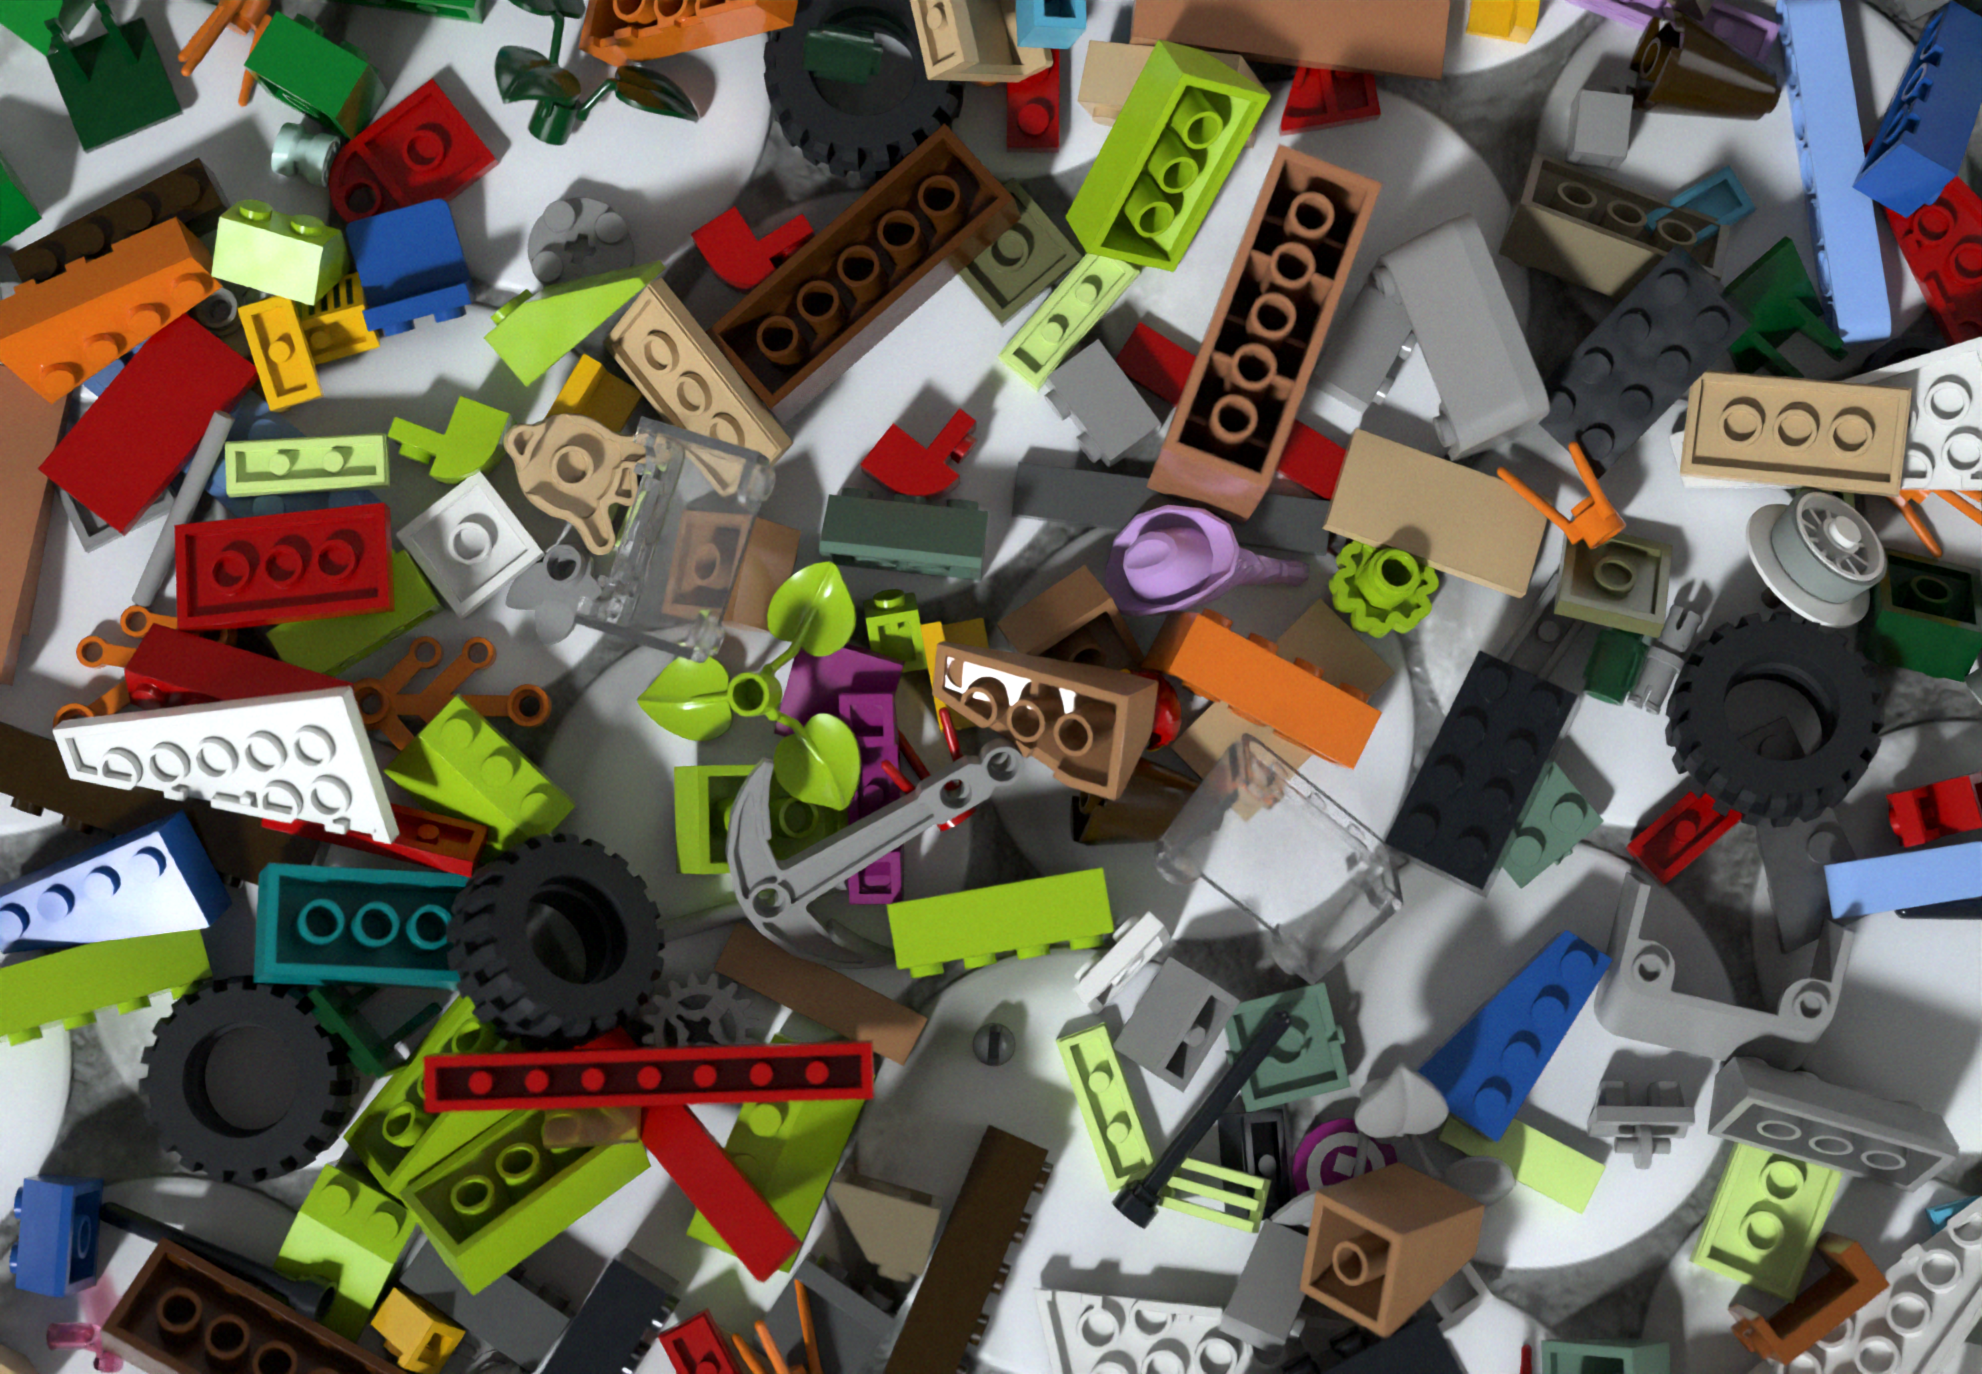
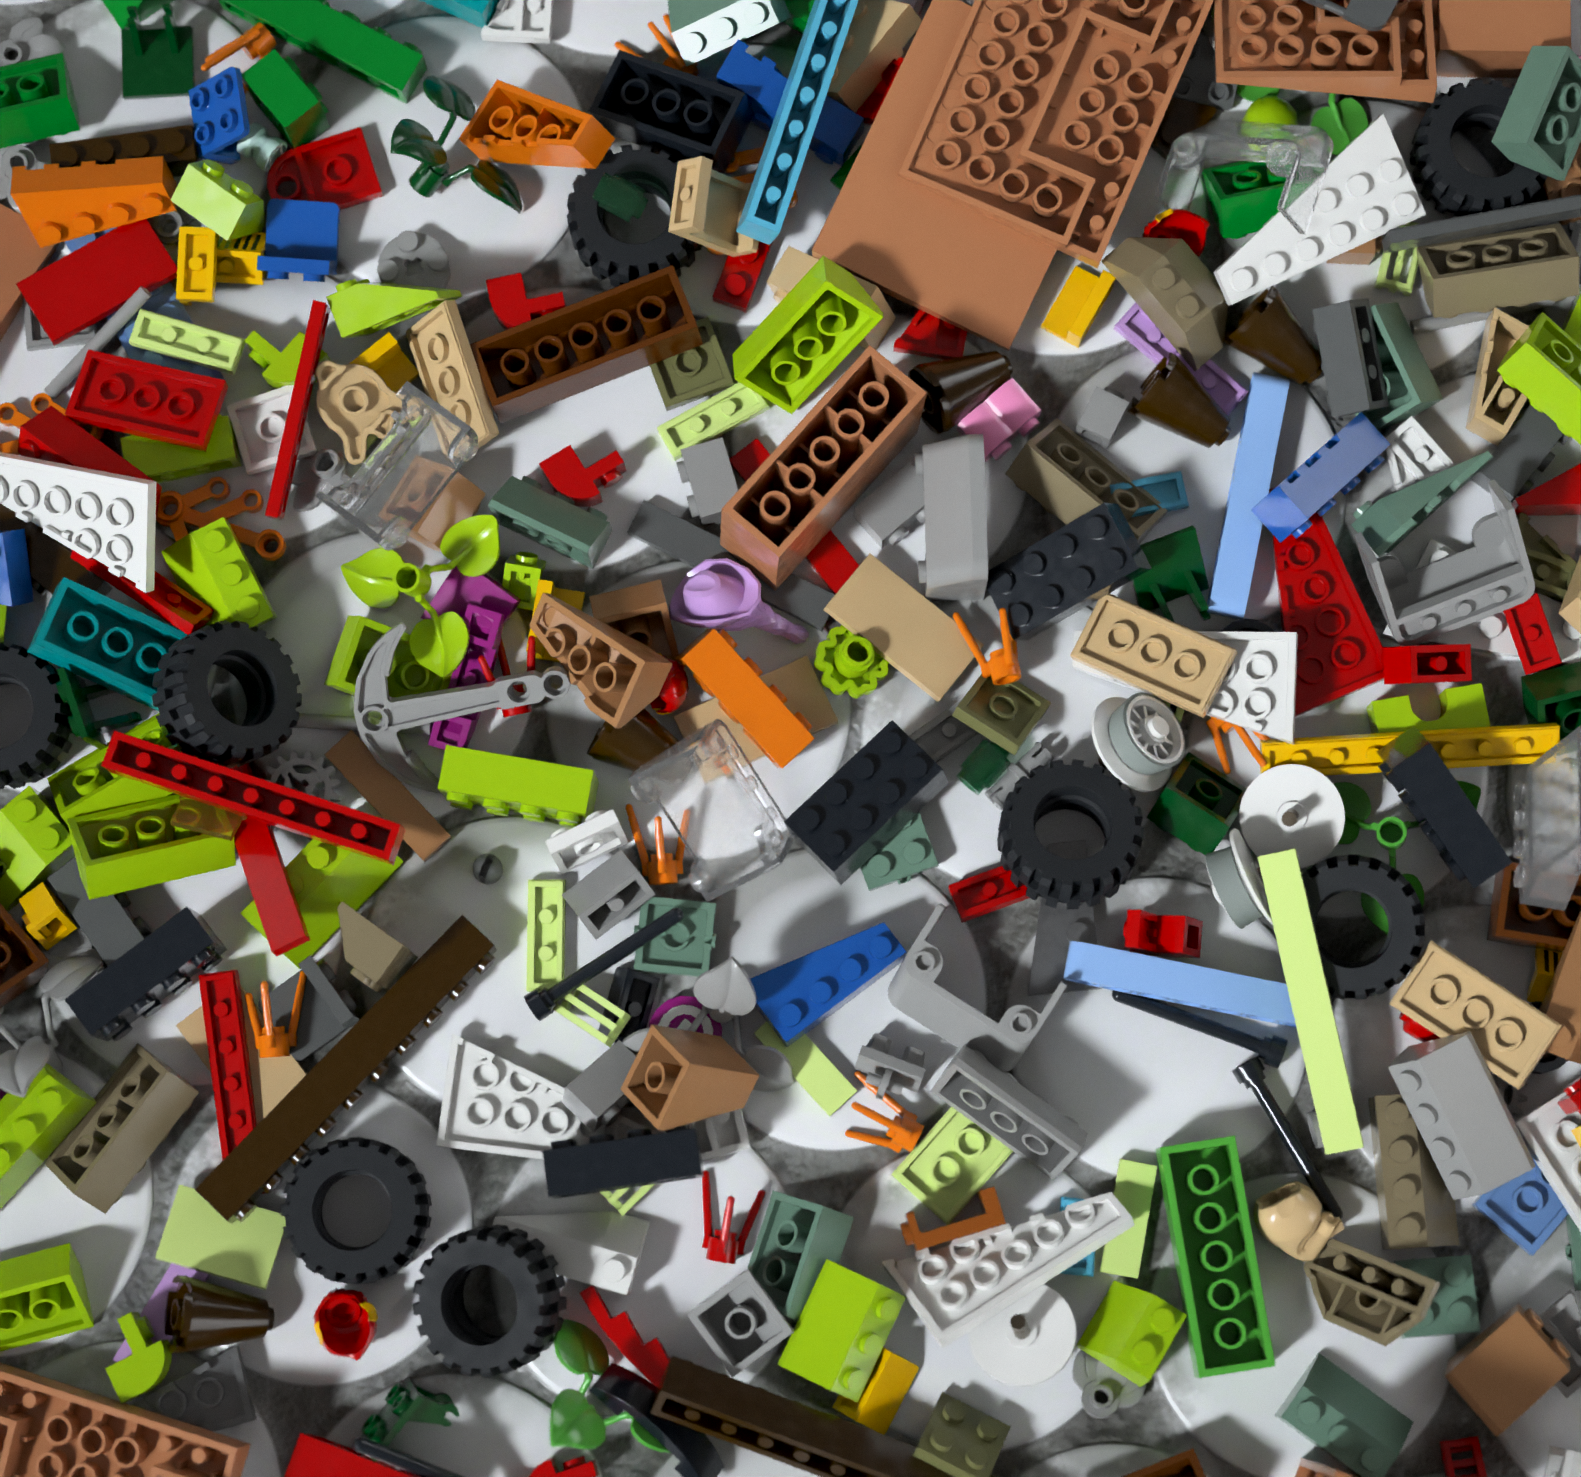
camera: 25 degrees right, 5 degrees down
none -> blue bracket [188,67,250,165]
none -> red tile [265,300,331,520]
none -> orange plant [625,804,690,885]
none -> orange plant [845,1071,924,1153]
none -> dark brown cone [908,350,1013,434]
none -> bright pink brick [957,378,1041,462]

